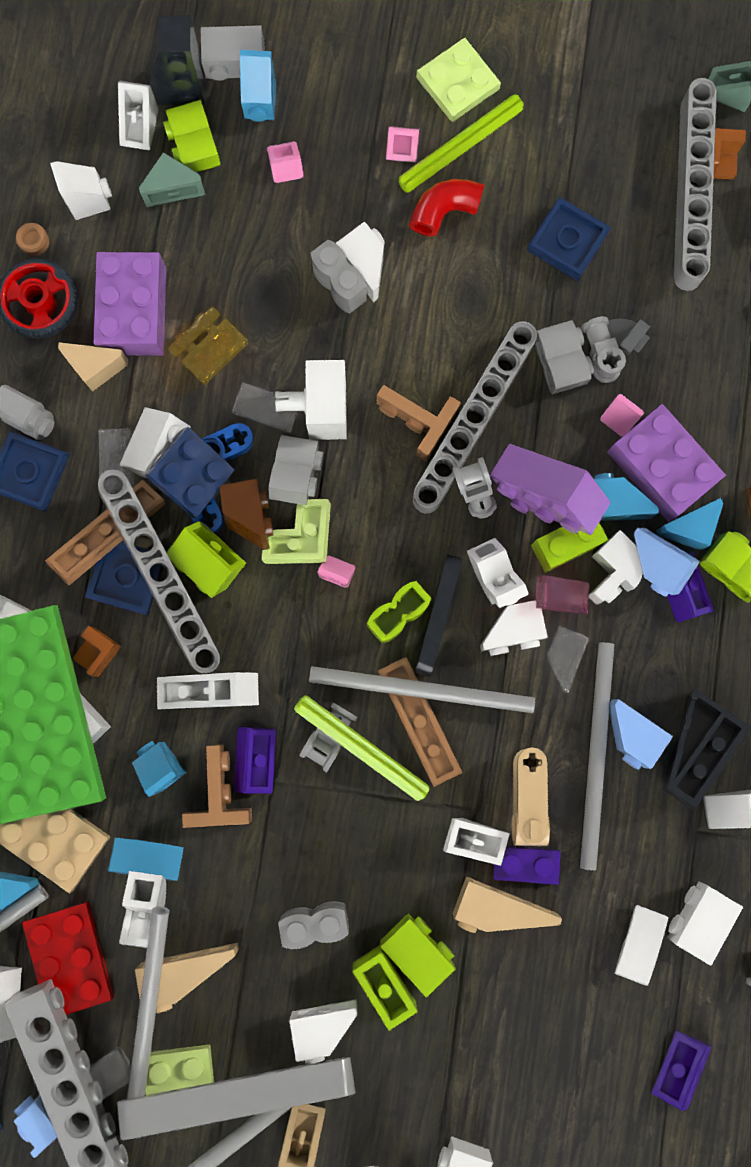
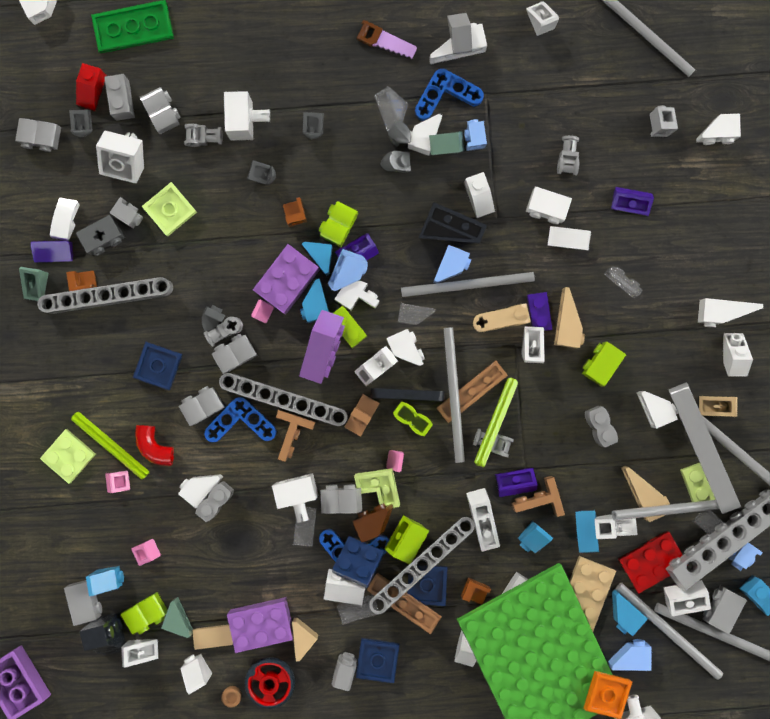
camera: 105 degrees left, 5 degrees up
clear yellow plate [167,306,249,386] -> none
lime brick [353,945,418,1030] -> none
light grey connector [452,457,497,519] -> none
clear pink tile [536,575,589,615] -> none
none -> light grey brick [179,386,225,426]
none -> tan tile [192,625,233,650]
none -> blue beam [204,397,277,442]
none -> medium nougat bracket [344,394,380,437]
none -> clear plate [604,266,643,298]

